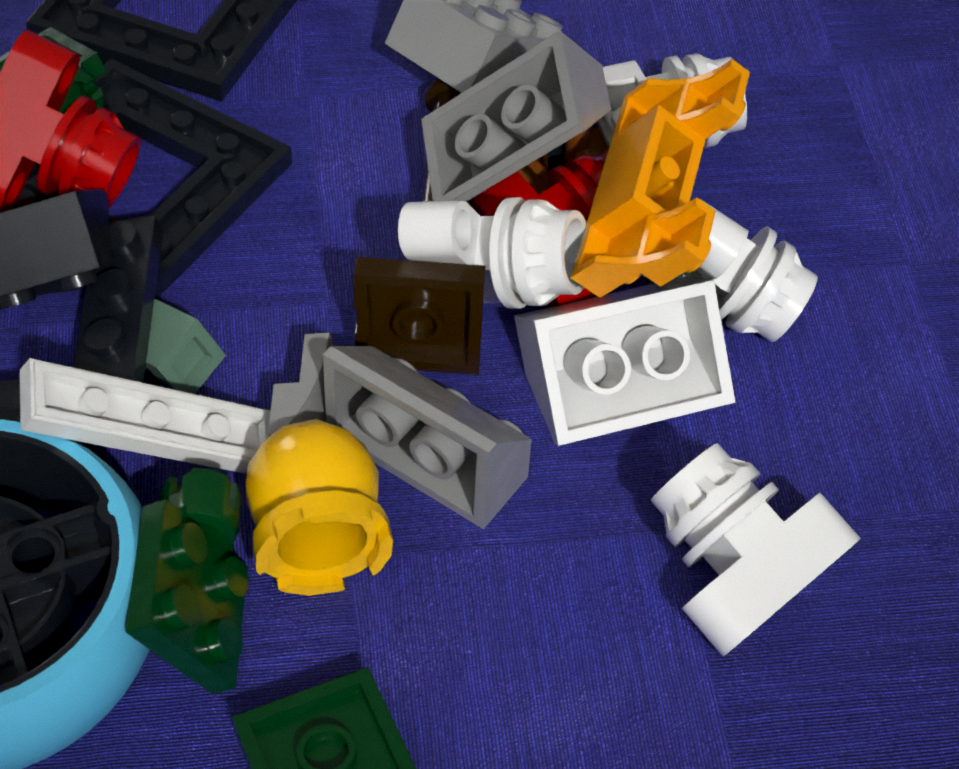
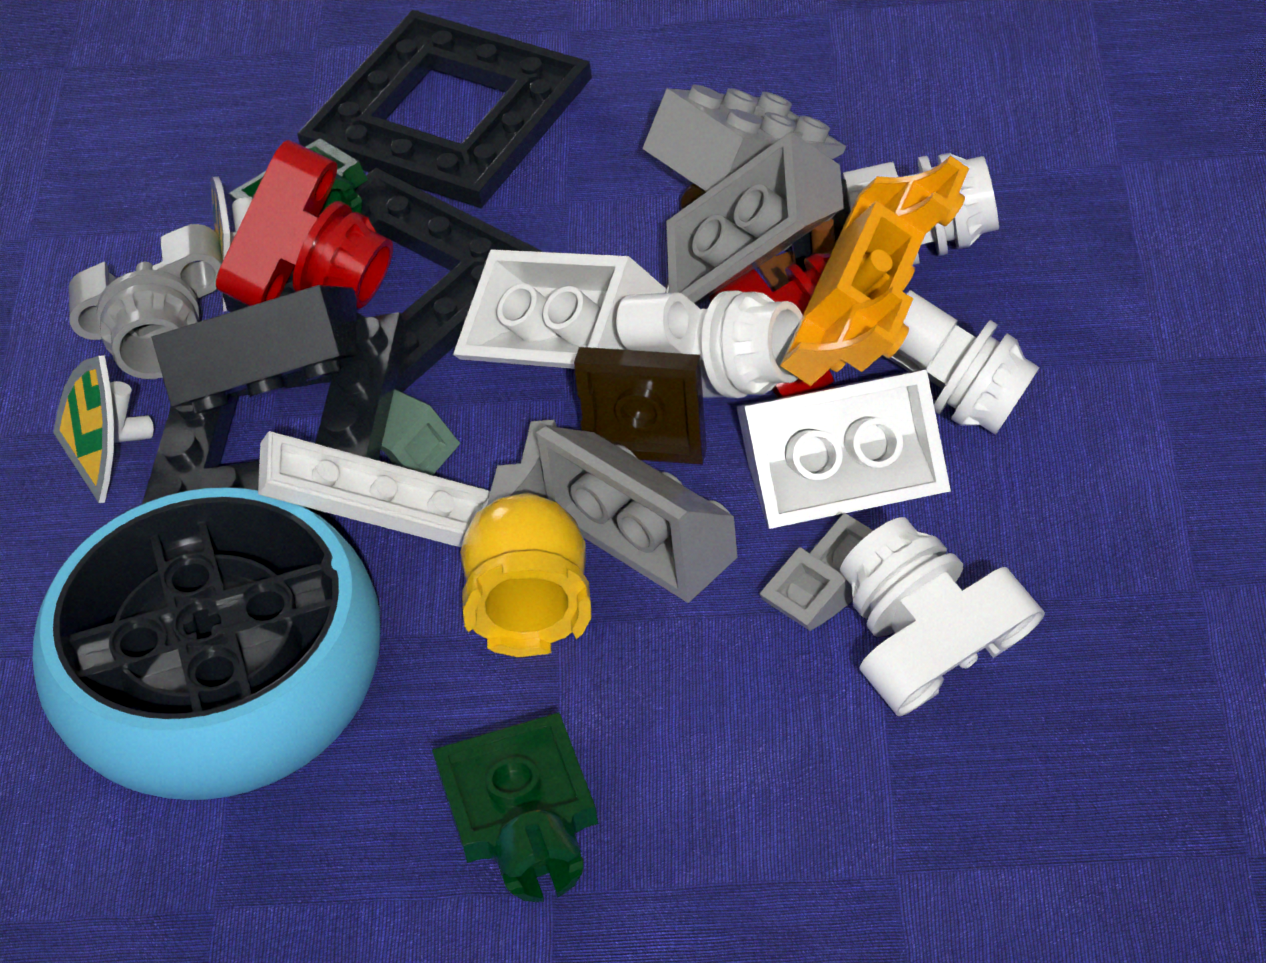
camera: 15 degrees right, 5 degrees down
dark green plate [125,468,249,695] -> none
none -> white slope [453,250,666,369]
none -> light grey slope [759,512,873,631]

